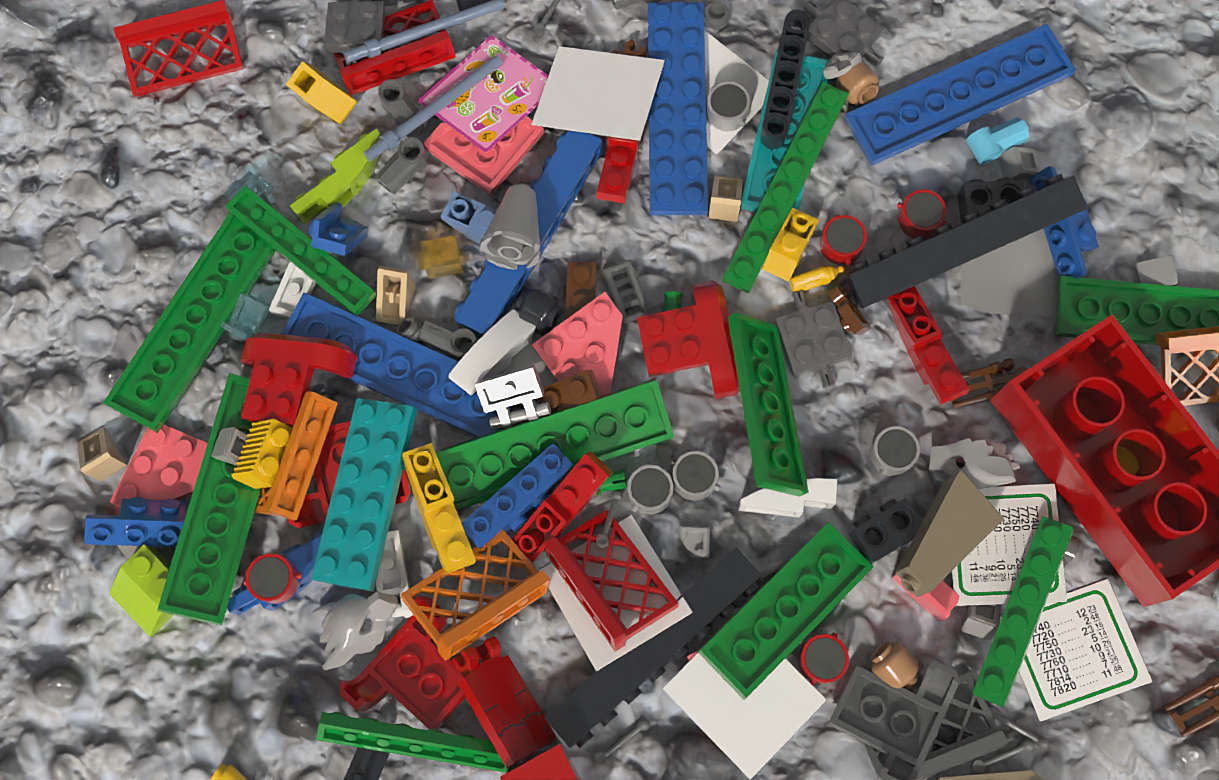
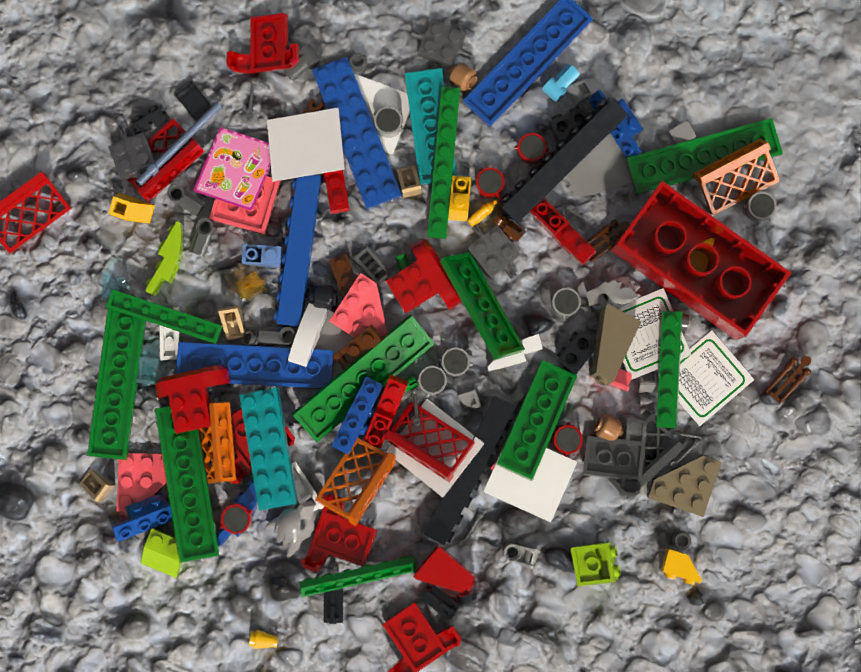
camera: 25 degrees left, 10 degrees up
light grey slope [211,427,248,466] -> none
yellow brick [231,418,293,489] -> none
blue bracket [309,202,368,256] -> none
sand blue bar [363,56,503,162] -> none
yellow slope [402,443,476,574] -> none
red tile [452,636,557,768] -> none
plate [475,364,551,430] -> none
light grey cone [480,184,541,270] -> none
black beam [760,9,810,149] -> none
light grey tile [823,52,862,79] -> none

